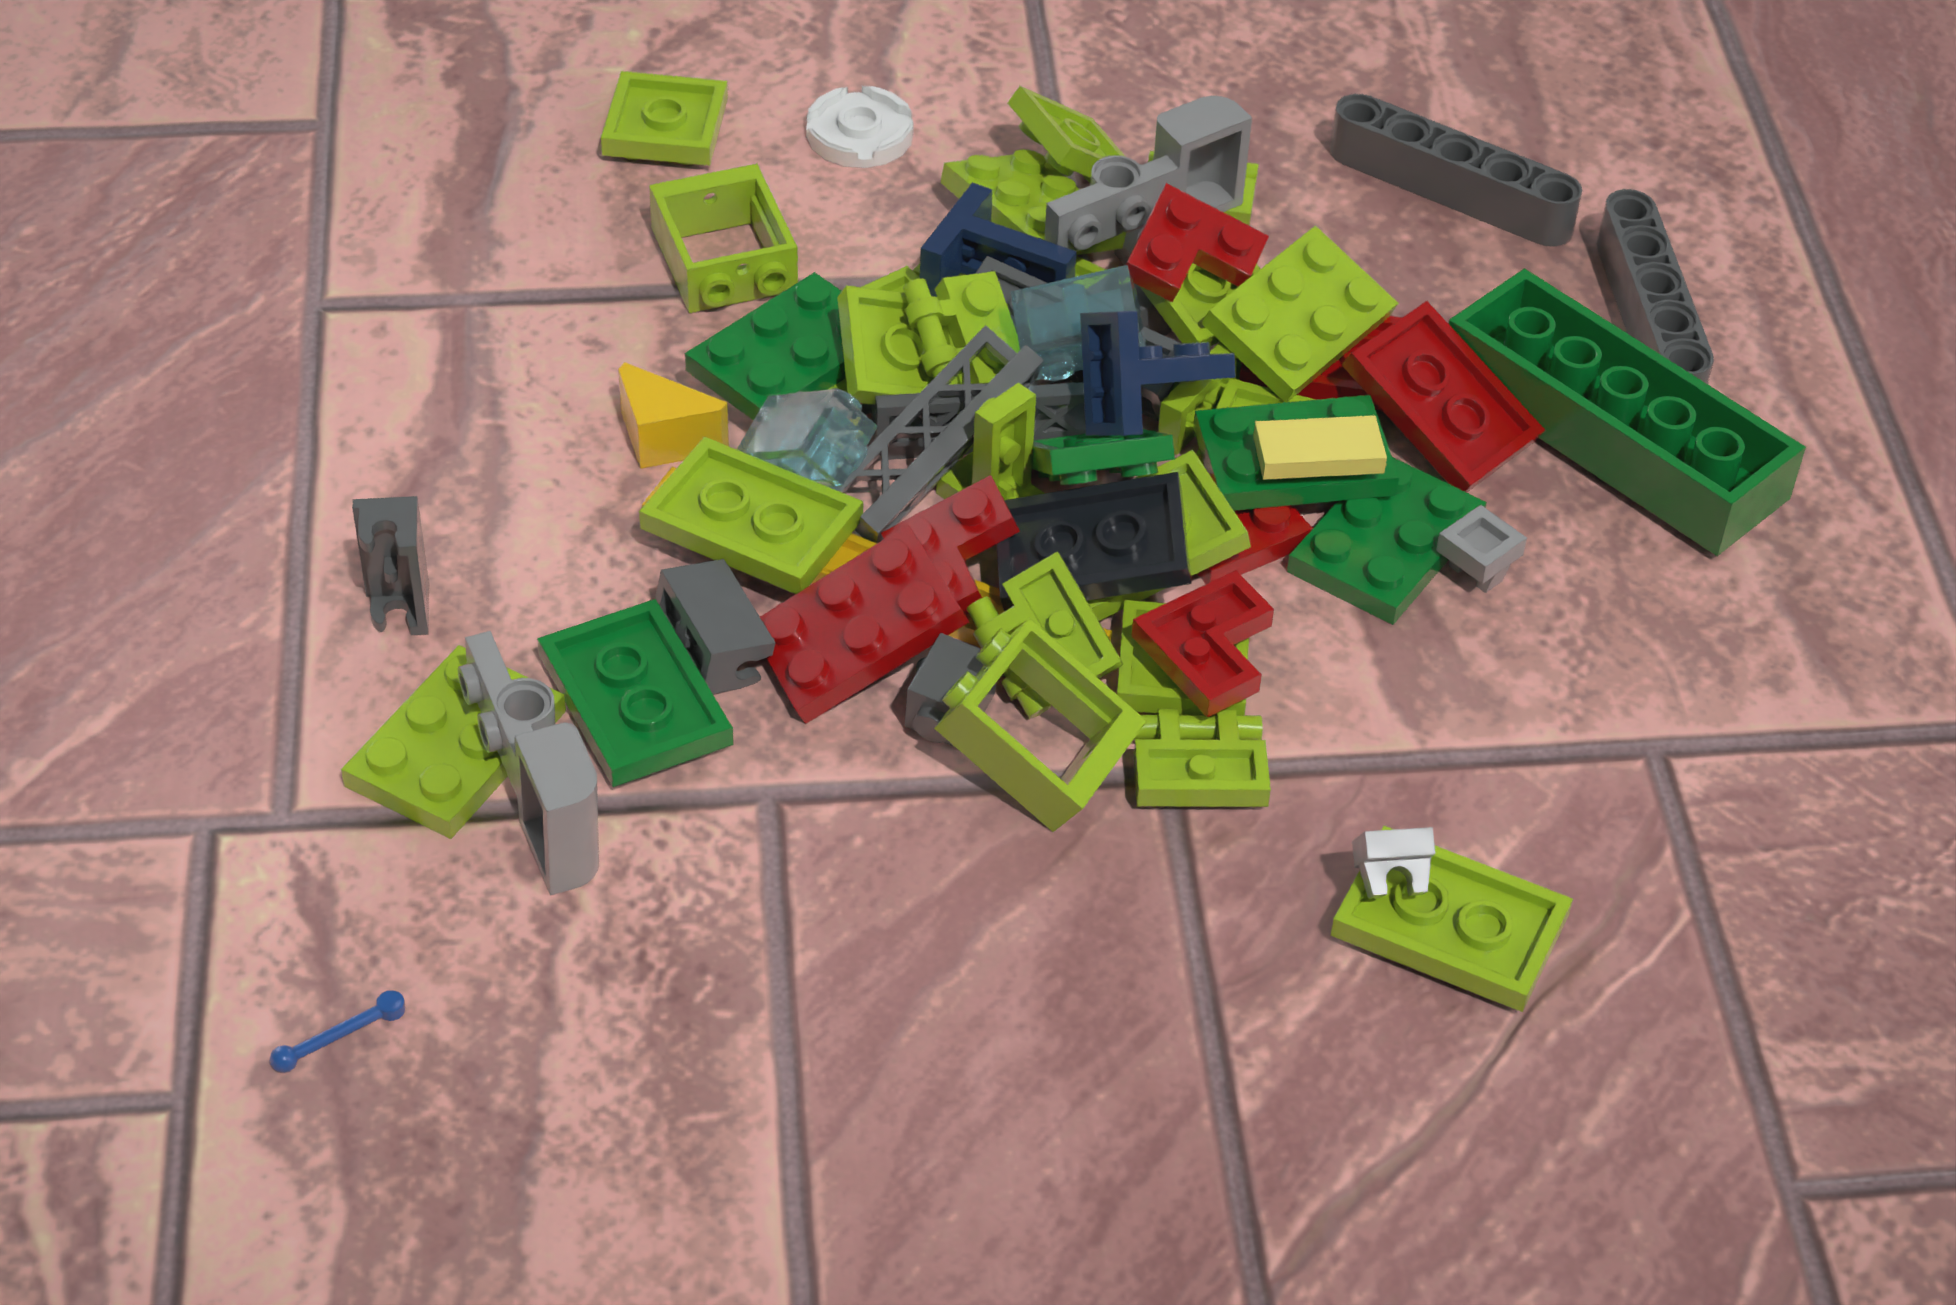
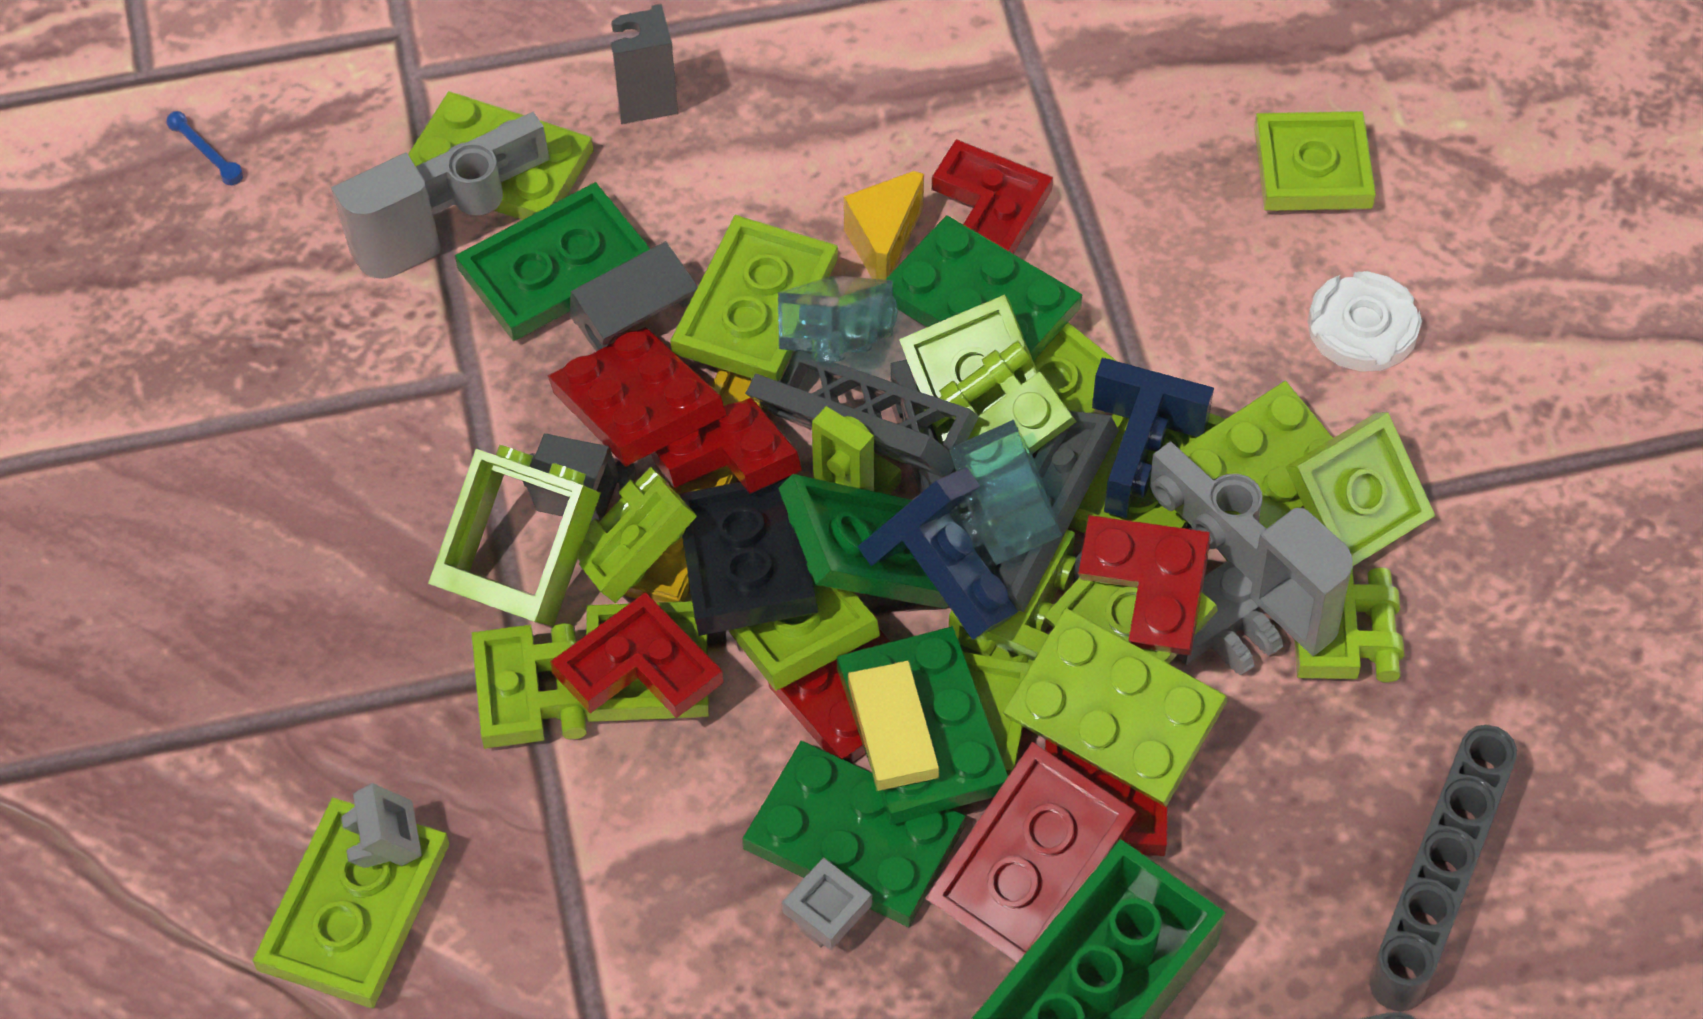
camera: 85 degrees right, 10 degrees up
lime window [649,164,798,313] -> none
none -> red plate [932,139,1053,254]

